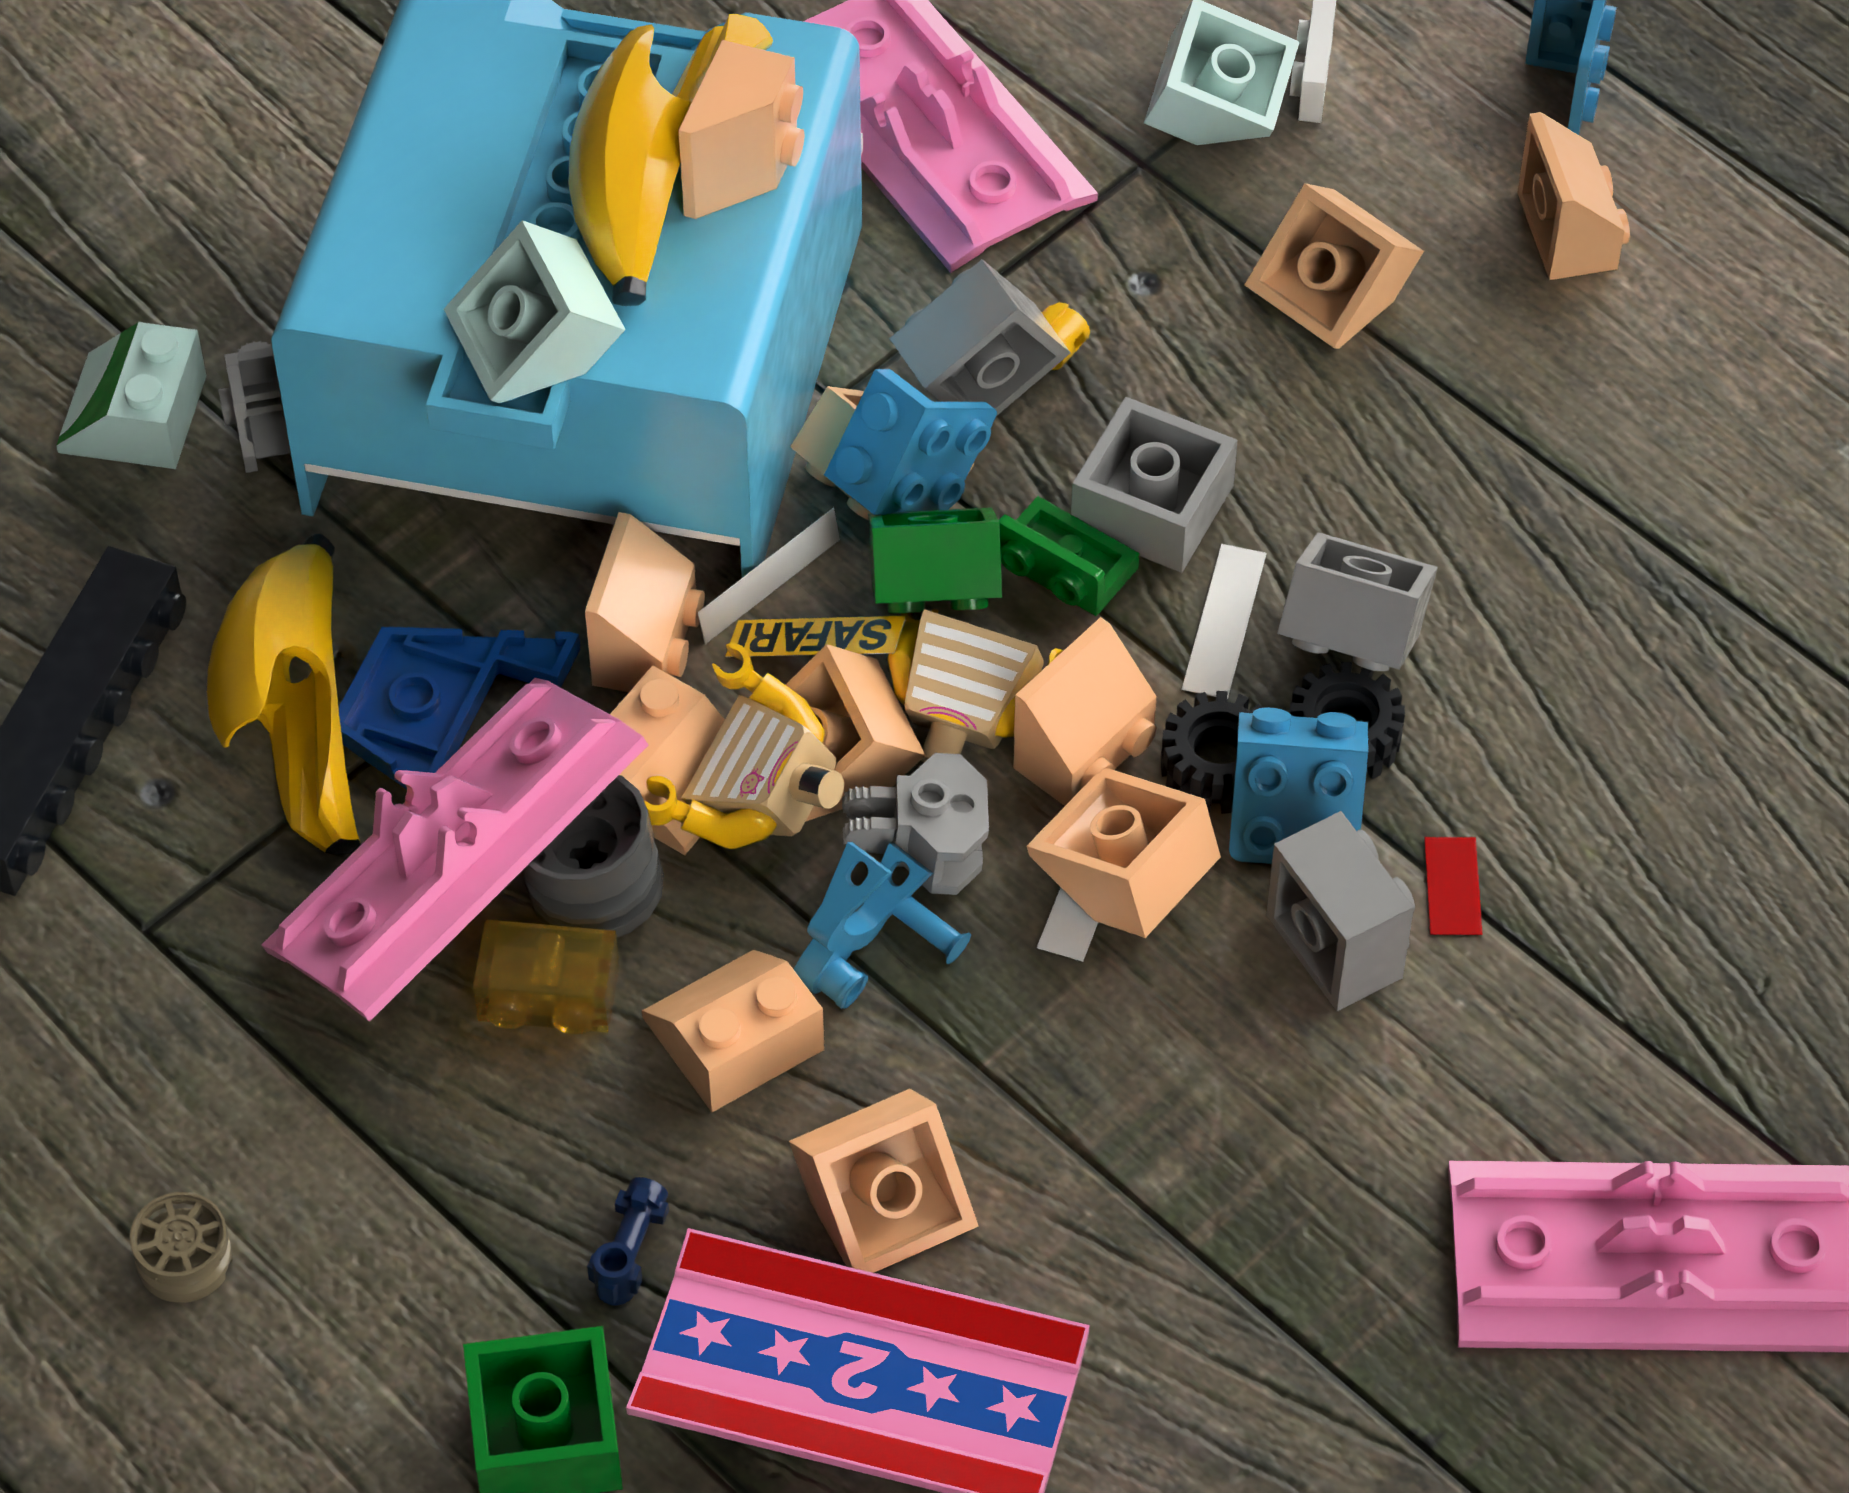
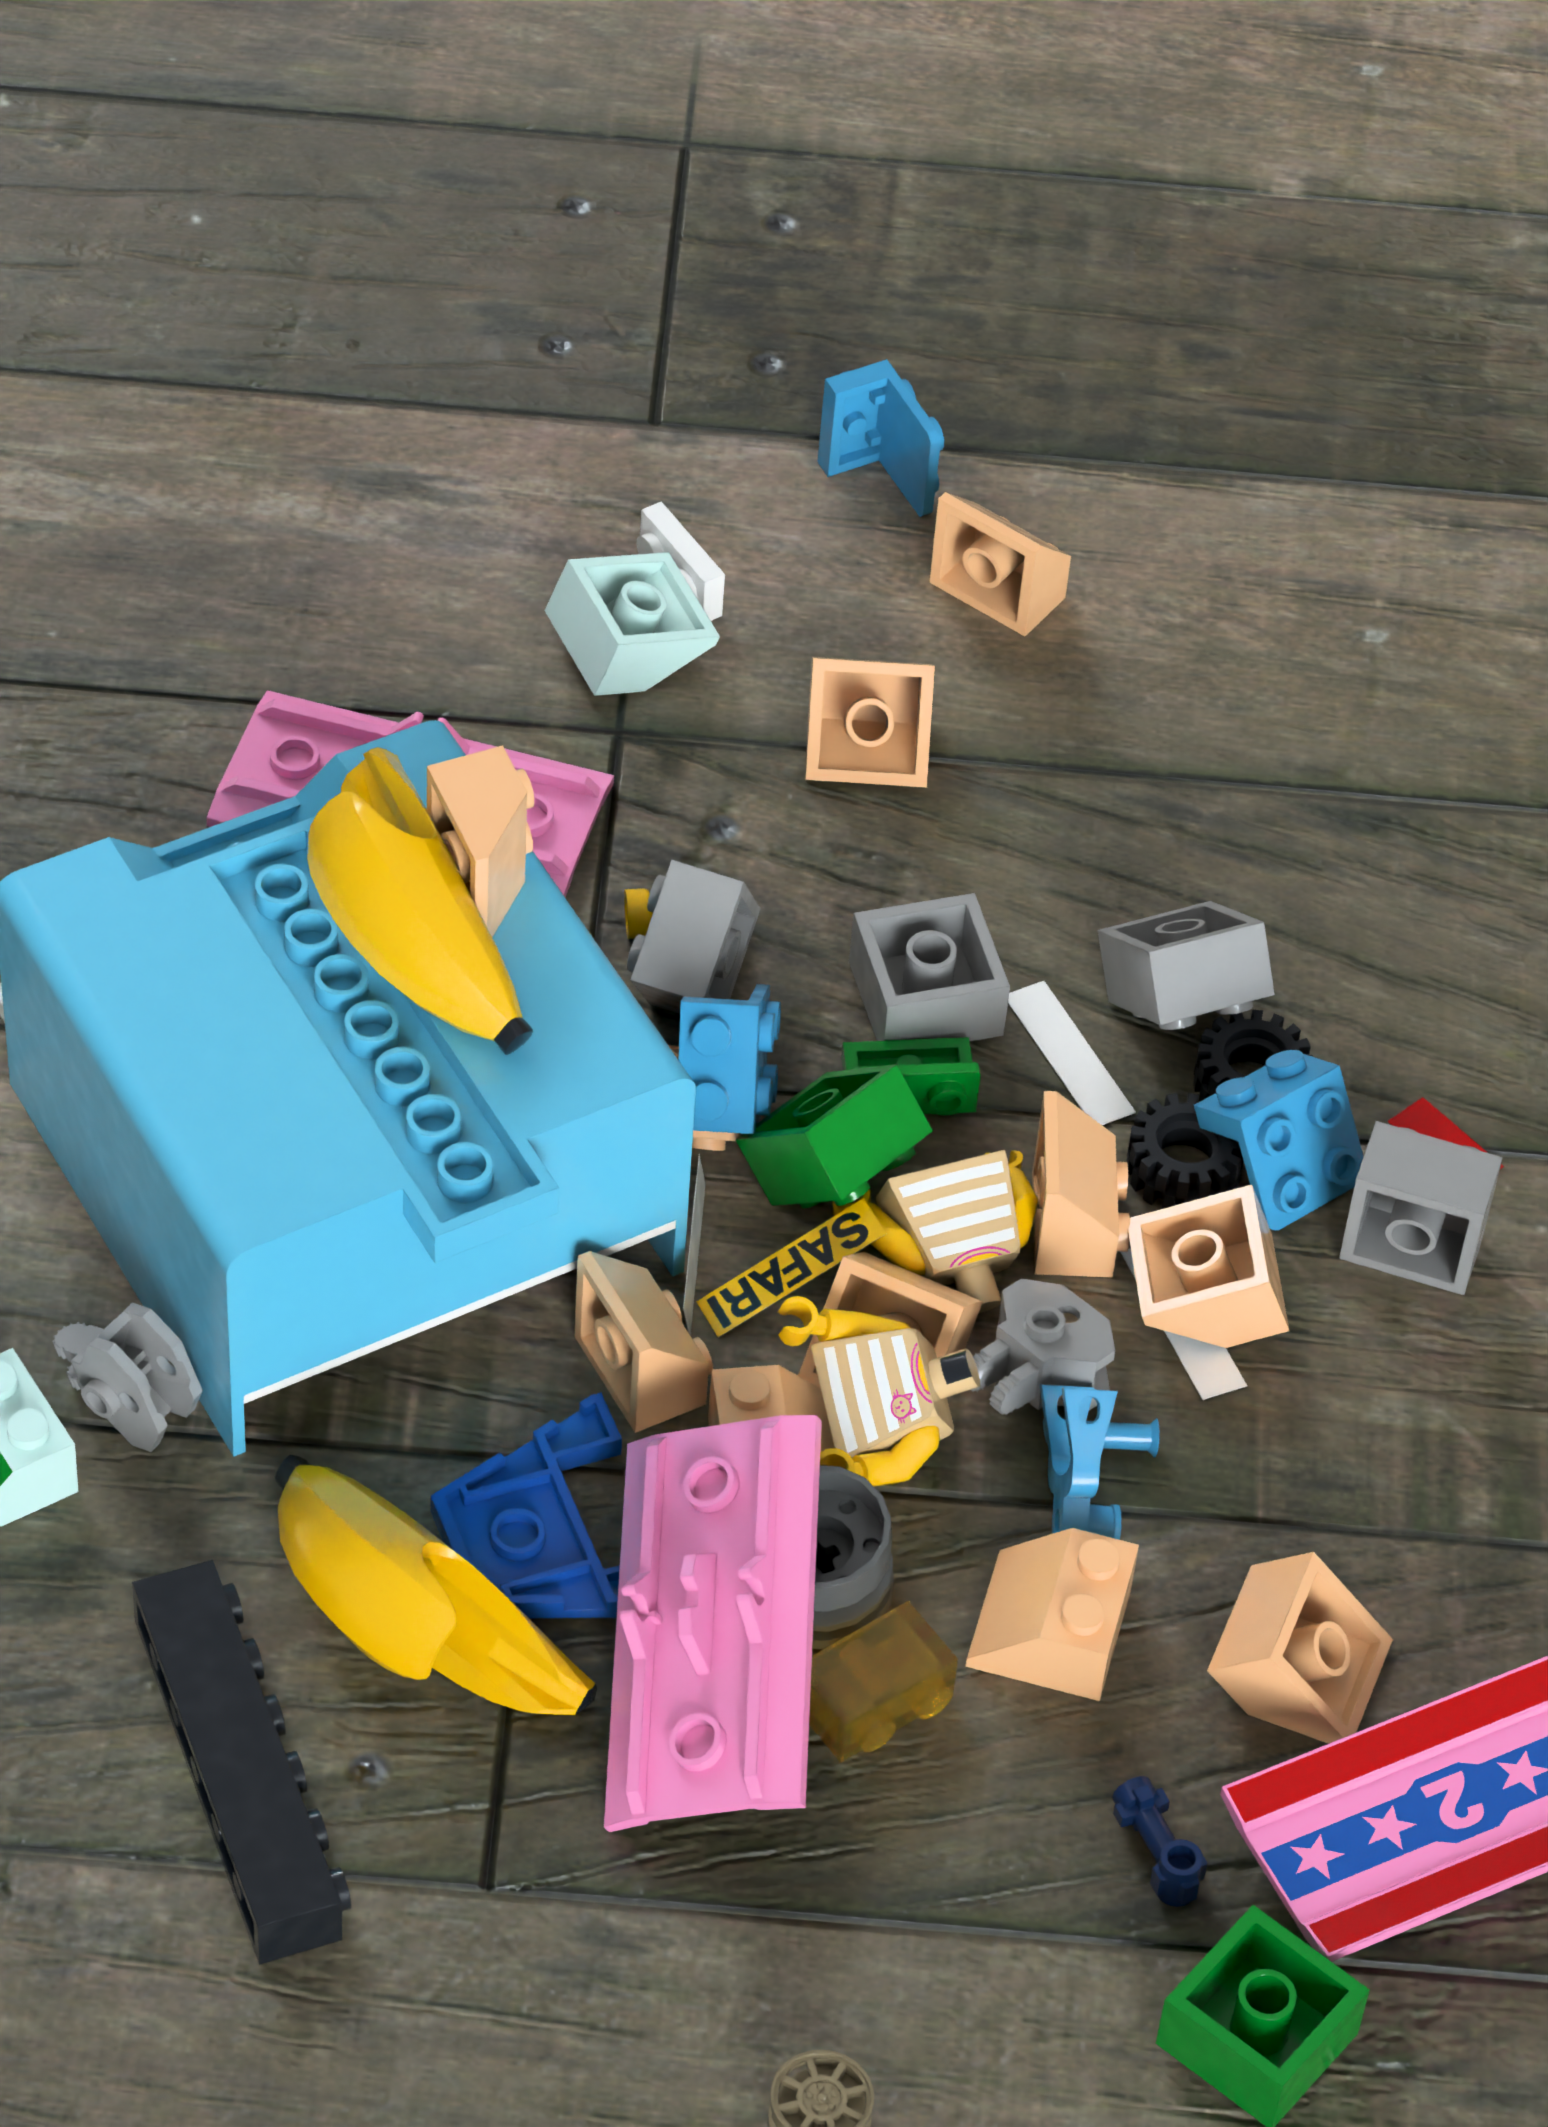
camera: 45 degrees left, 5 degrees down
light aqua slope [444,220,626,403] -> none

